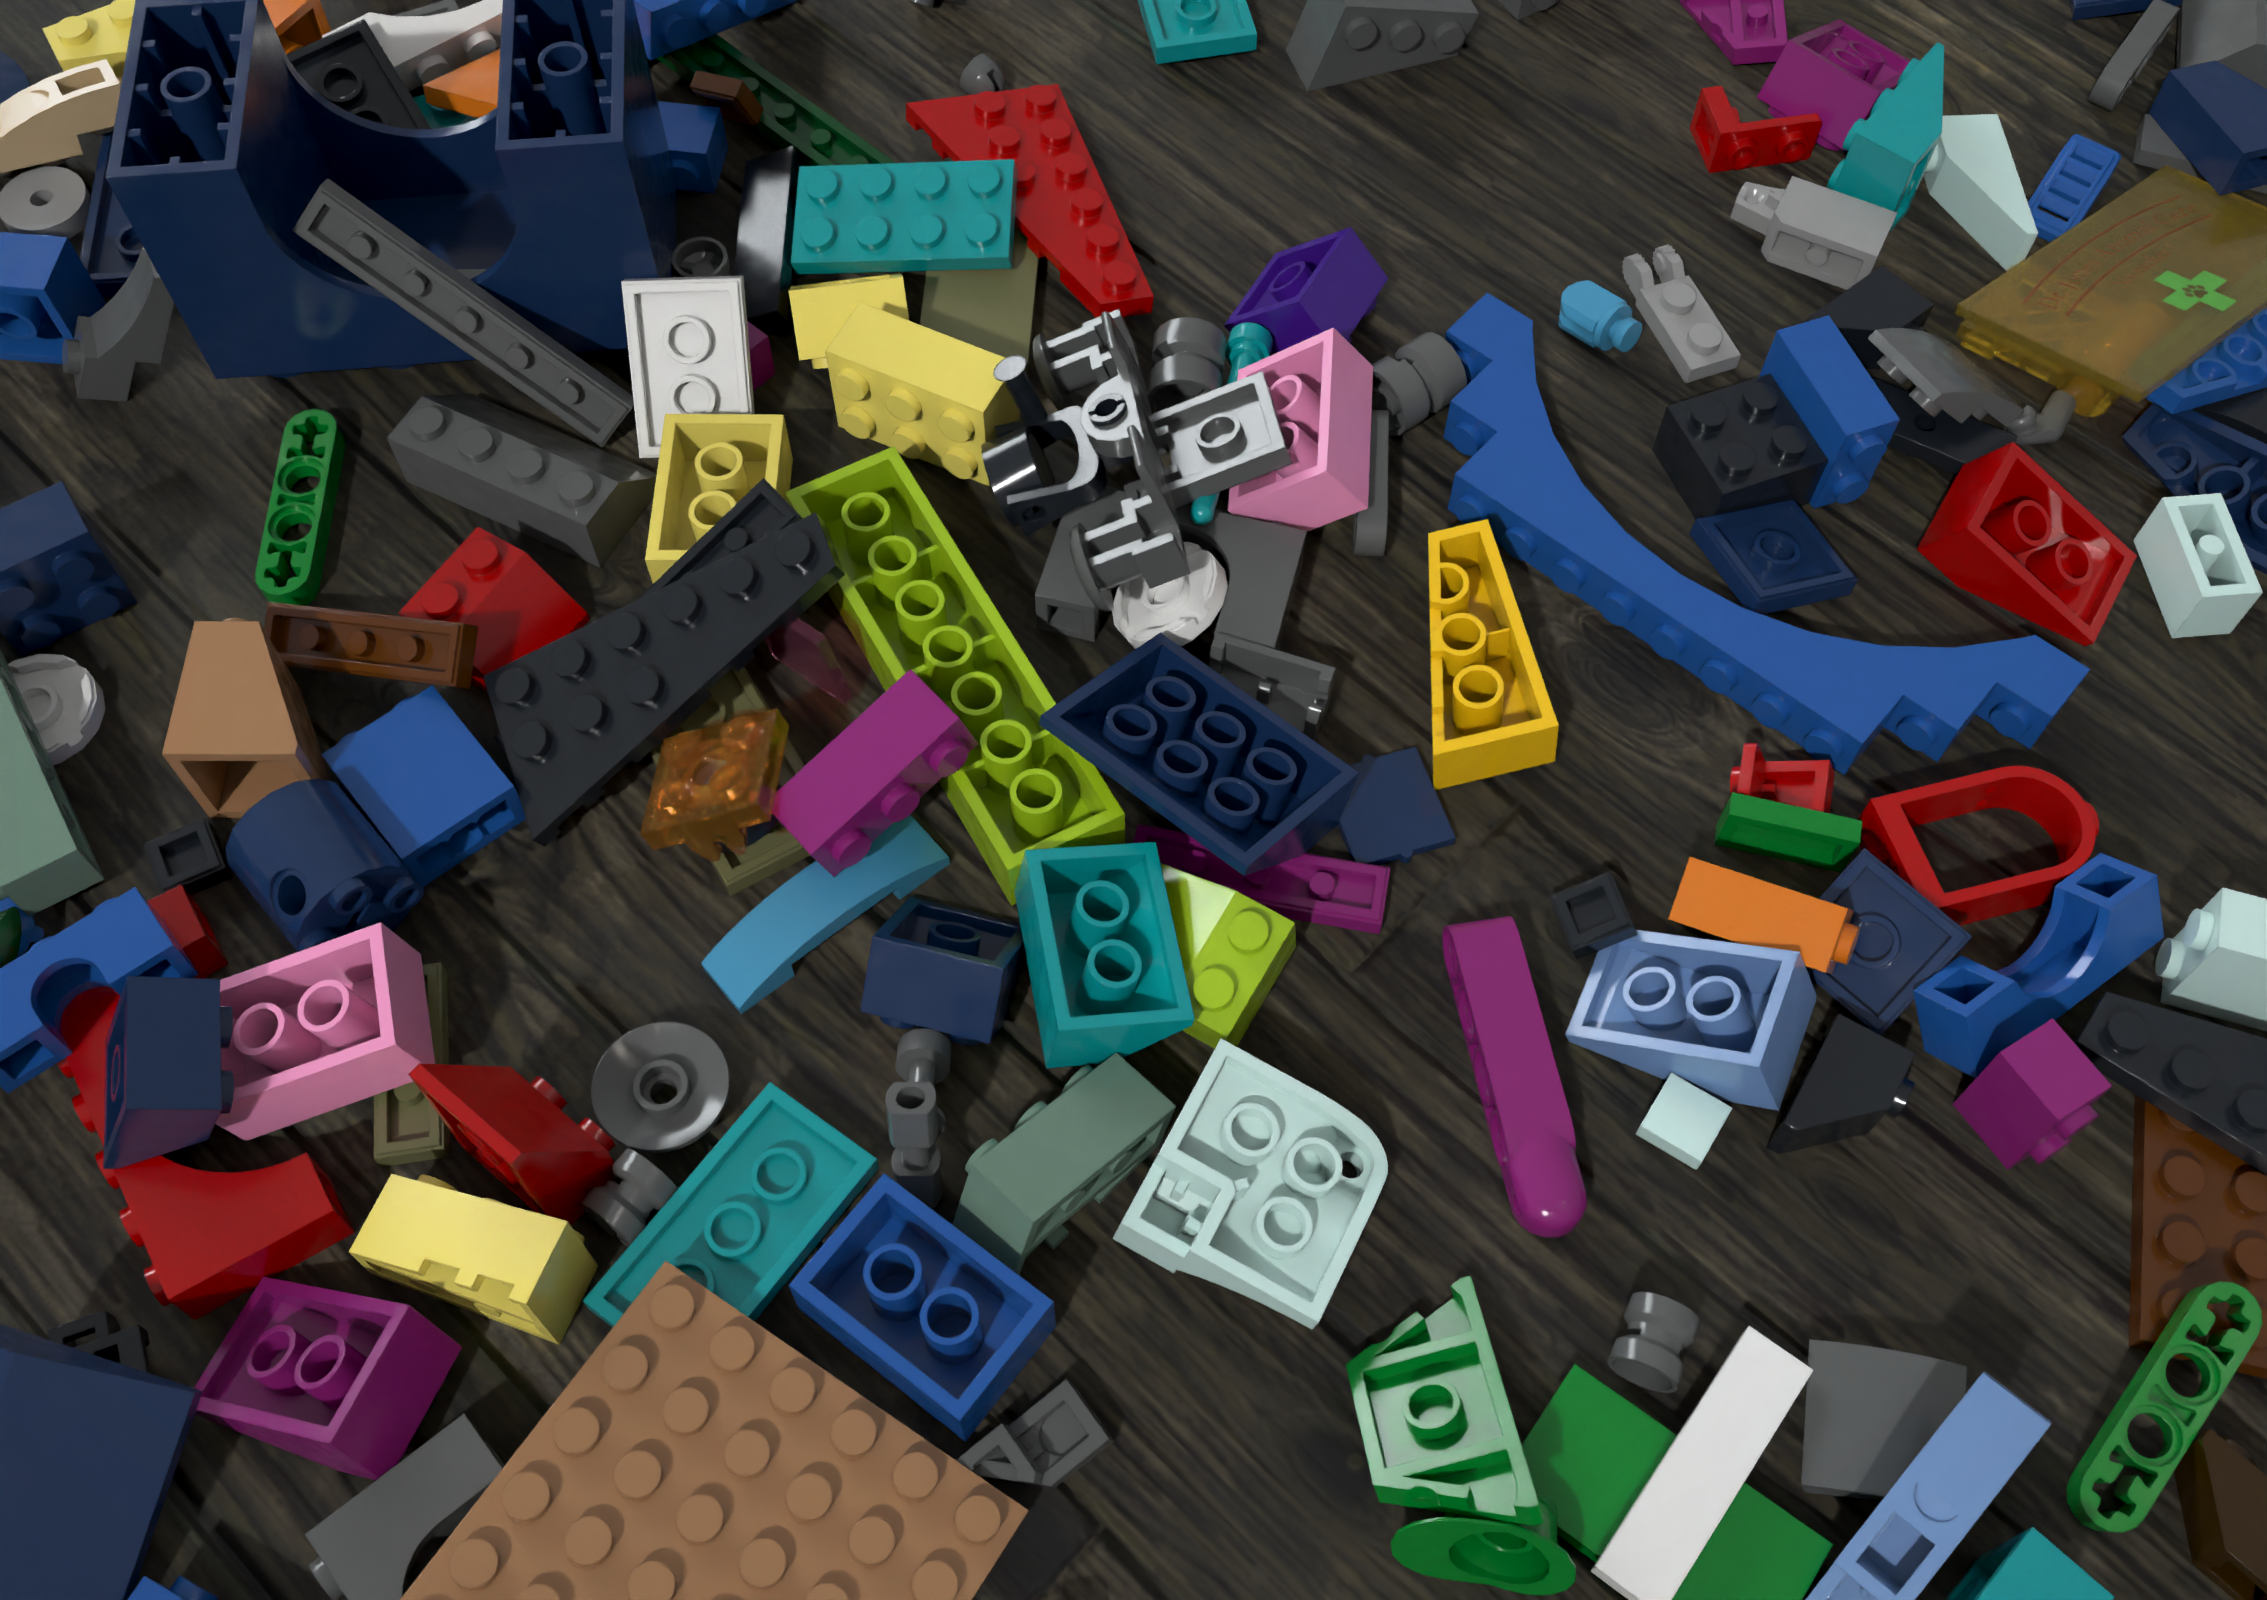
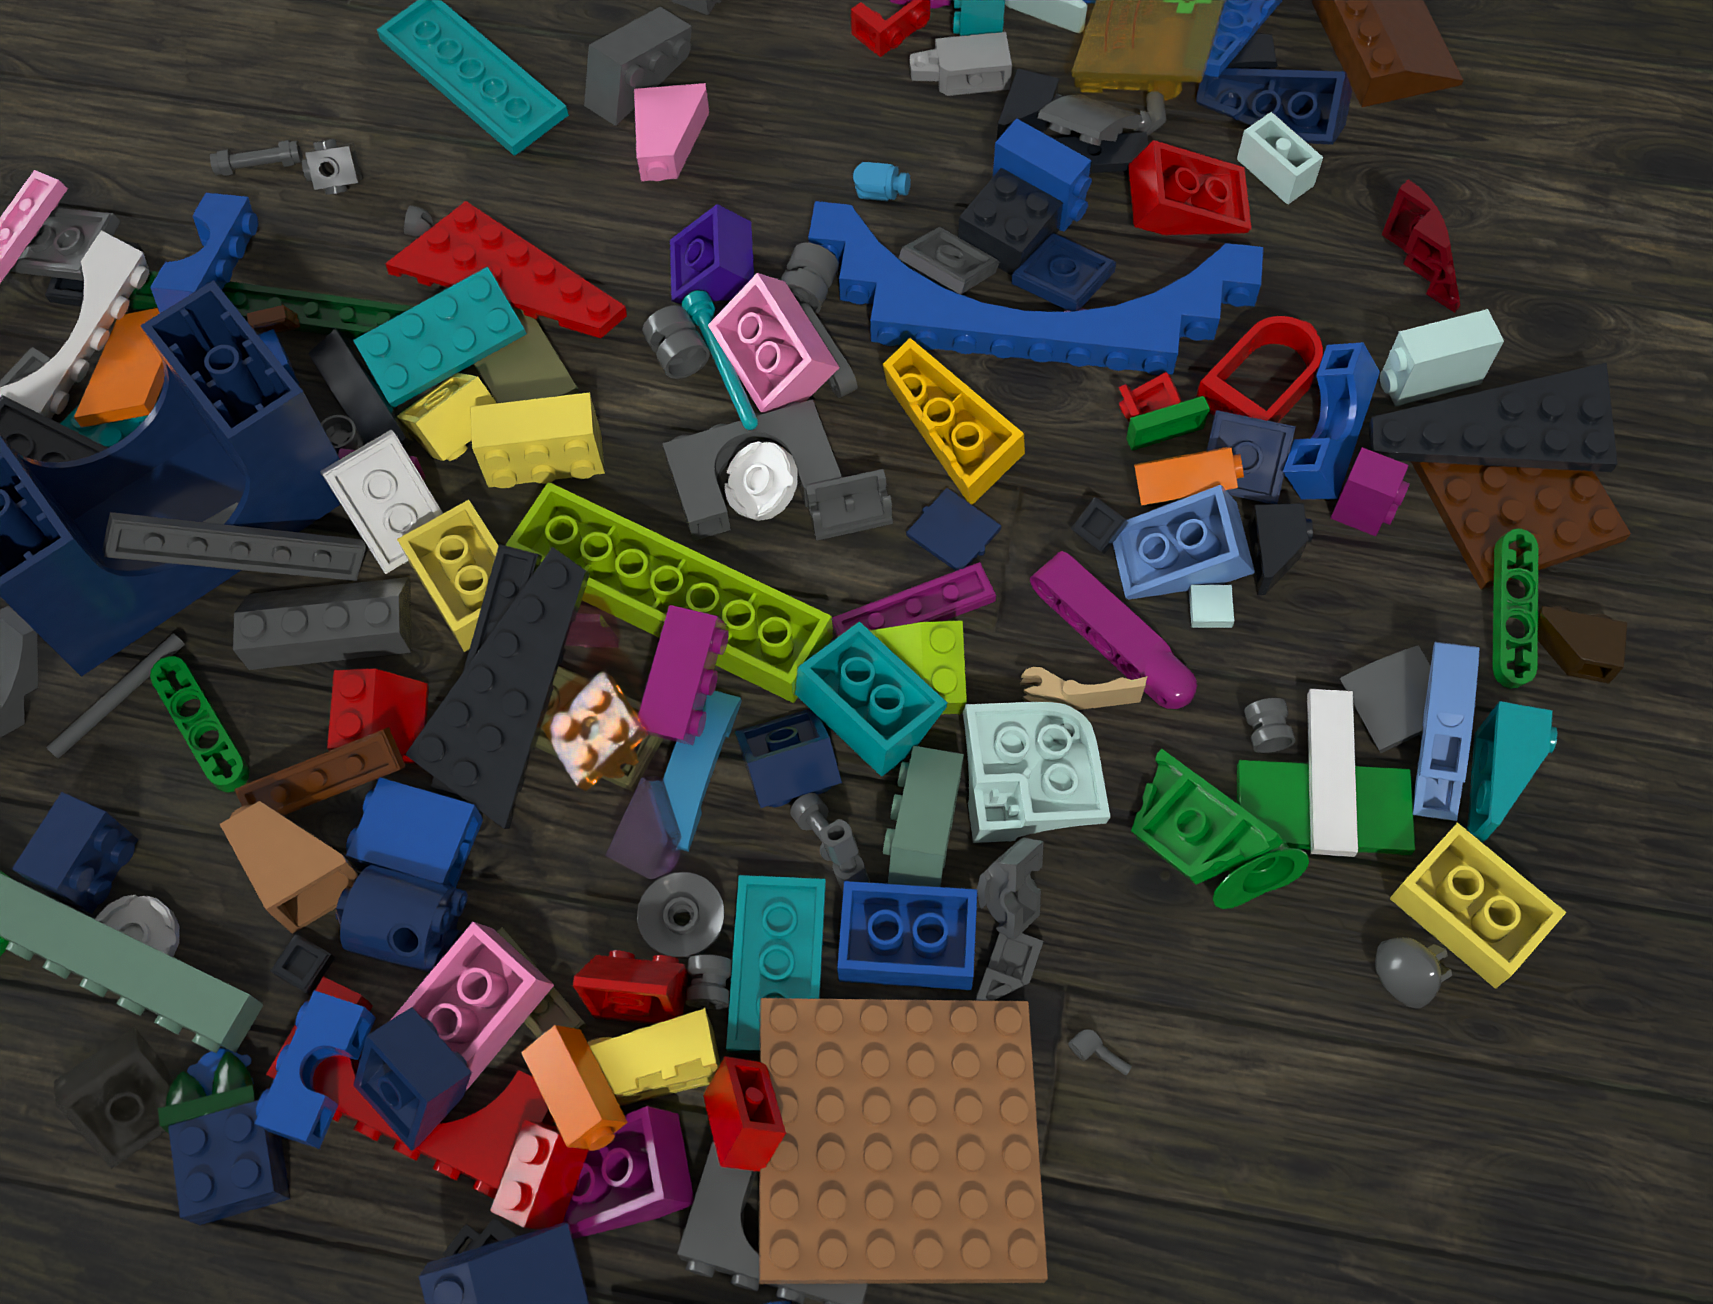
camera: 30 degrees left, 5 degrees up
dark grey piece [981,309,1292,612] -> none
dark blue slope [1039,632,1359,876] -> none
light grey hinge [1622,244,1741,383] -> none
none -> dark grey bar [46,633,185,759]
none -> red brick [490,1119,589,1230]
none -> orange brick [521,1025,627,1151]
none -> clear purple slope [605,776,682,879]
none -> bright pink slope [634,83,709,181]
none -> red brick [703,1057,786,1172]
none -> dark grey tile [898,227,1000,295]
none -> dark grey cylinder [977,838,1043,940]
none -> tan arm [1020,667,1147,710]

